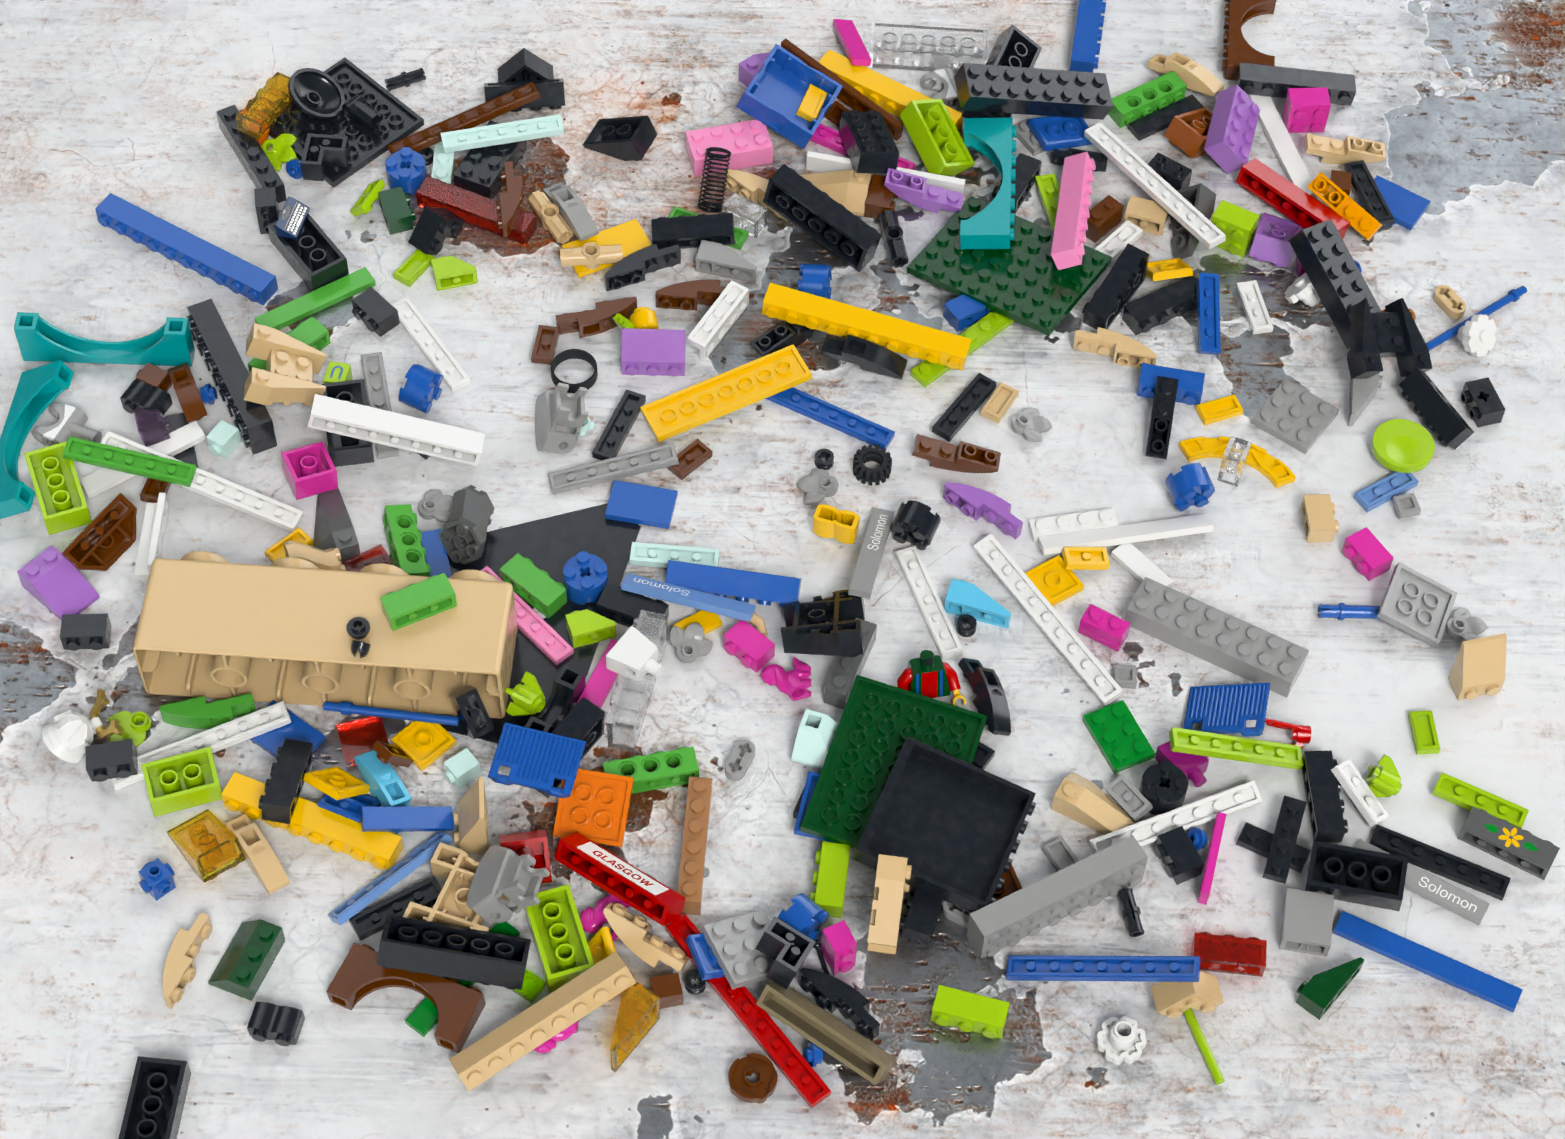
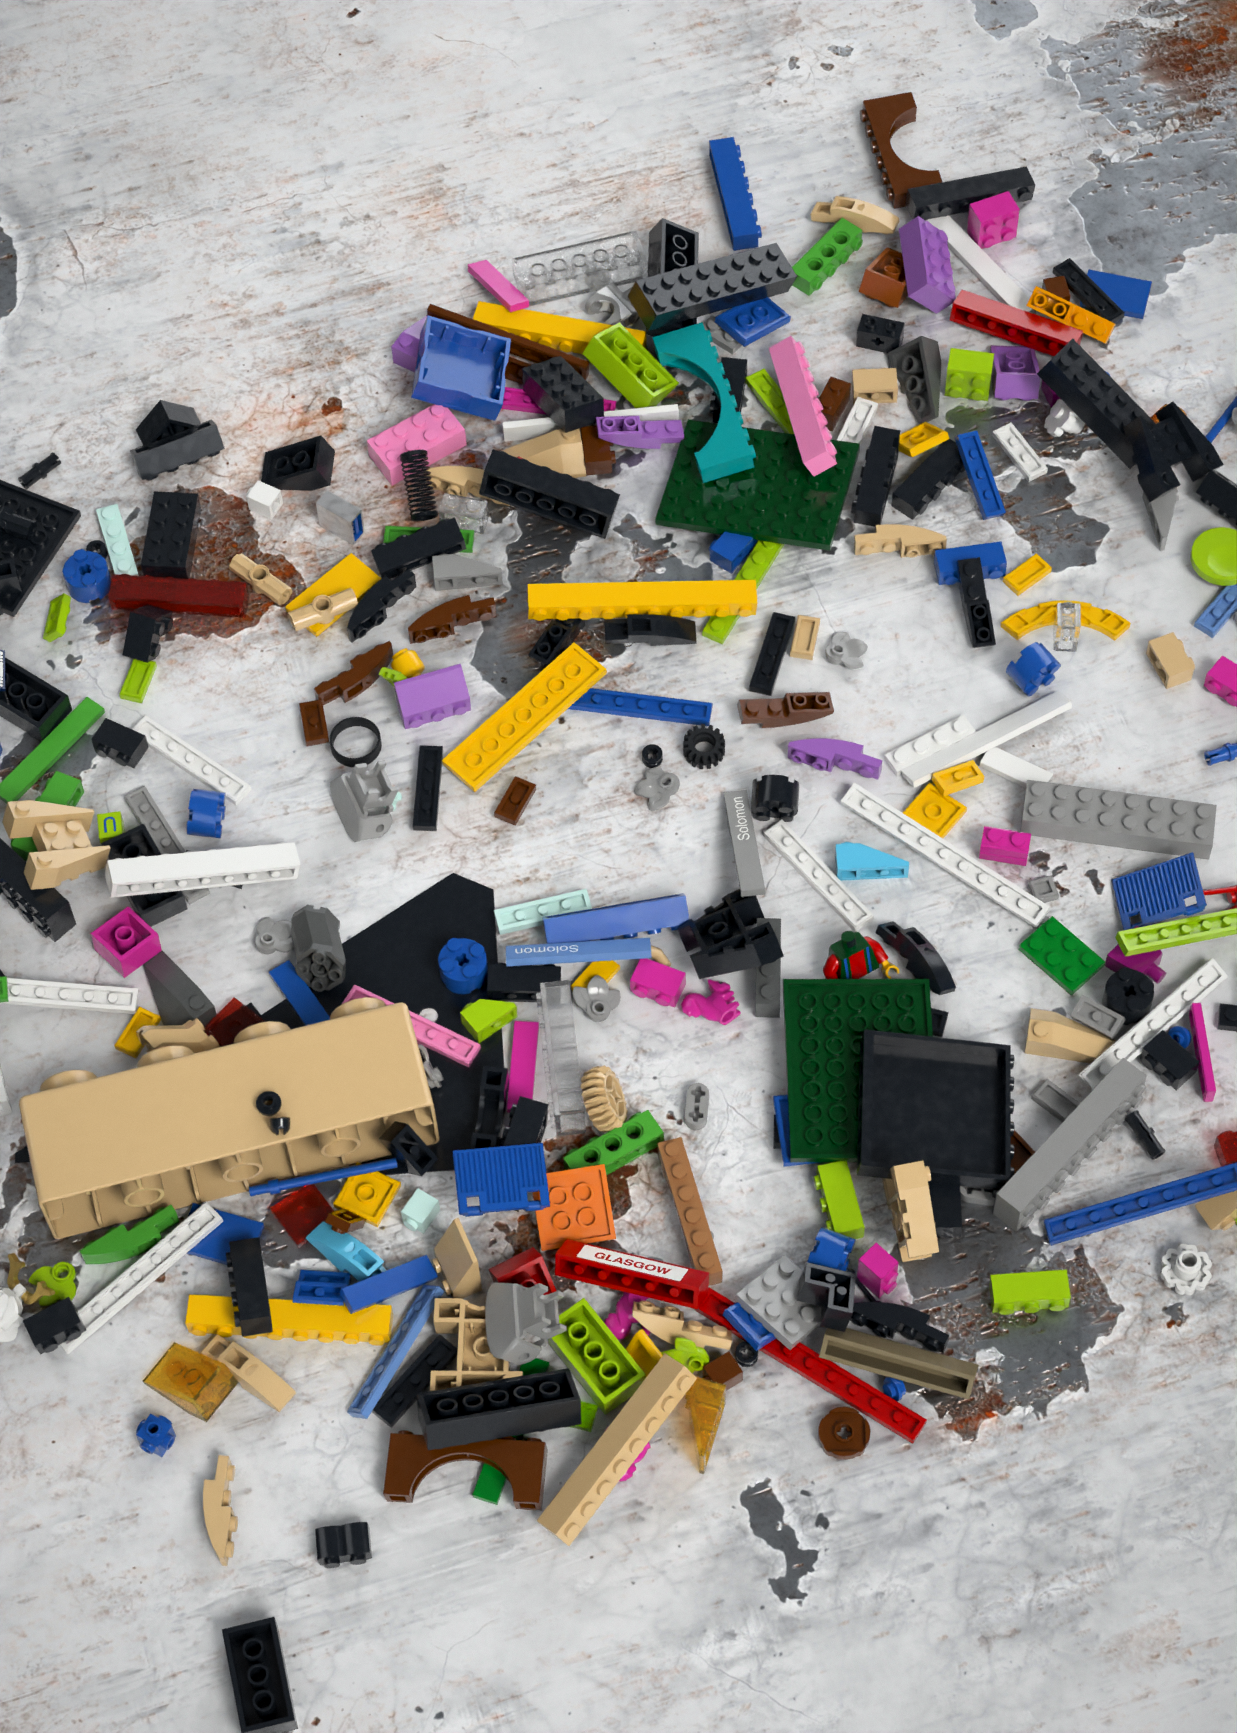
camera: 15 degrees left, 5 degrees up
lime brick [141,747,222,817] -> none
light aqua brick [206,420,242,459] -> none
dark green slope [208,919,285,1001] -> none
yellow tile [303,766,370,800] -> none
dark green brick [378,186,416,235] -> none
bright green brick [380,573,457,631] -> none
bright green brick [382,504,430,577] -> none
reddish brown tile [387,82,541,155] -> none
lime slope [431,255,478,291] -> none
light aqua plate [441,114,564,153] -> none
reddish brown slope [496,161,523,237] -> none
bright green brick [499,553,567,619] -> none
lime brick [505,671,545,716] -> none
light grey slope [543,182,599,241] -> none
light grey tile [548,443,679,495] -> none
blue tile [605,480,678,529] -> none
white torso [606,626,664,681] -> none
white fence [687,280,749,361] -> none
light aqua slope [791,709,838,769] -> none
yellow tile [796,84,828,122] -> none
blue brick [798,264,832,300] -> none
yellow brick [813,504,860,544] -> none
black piece [879,210,909,268] -> none
black bush [956,615,977,637] -> none
black hinge [1051,148,1108,172] -> none
white plate [1084,122,1226,250] -> none
black tile [1128,94,1204,141] -> none
light grey plate [1251,379,1339,454] -> none
tan slope [1304,133,1386,165] -> none
tan beam [1433,285,1466,319] -> none
none -> white brick [246,481,283,519]
none -> flat silver piece [316,490,365,545]
none -> light grey plate [418,1044,444,1089]
none -> tan gear [581,1065,628,1133]
none -> lime plate [661,1337,710,1374]

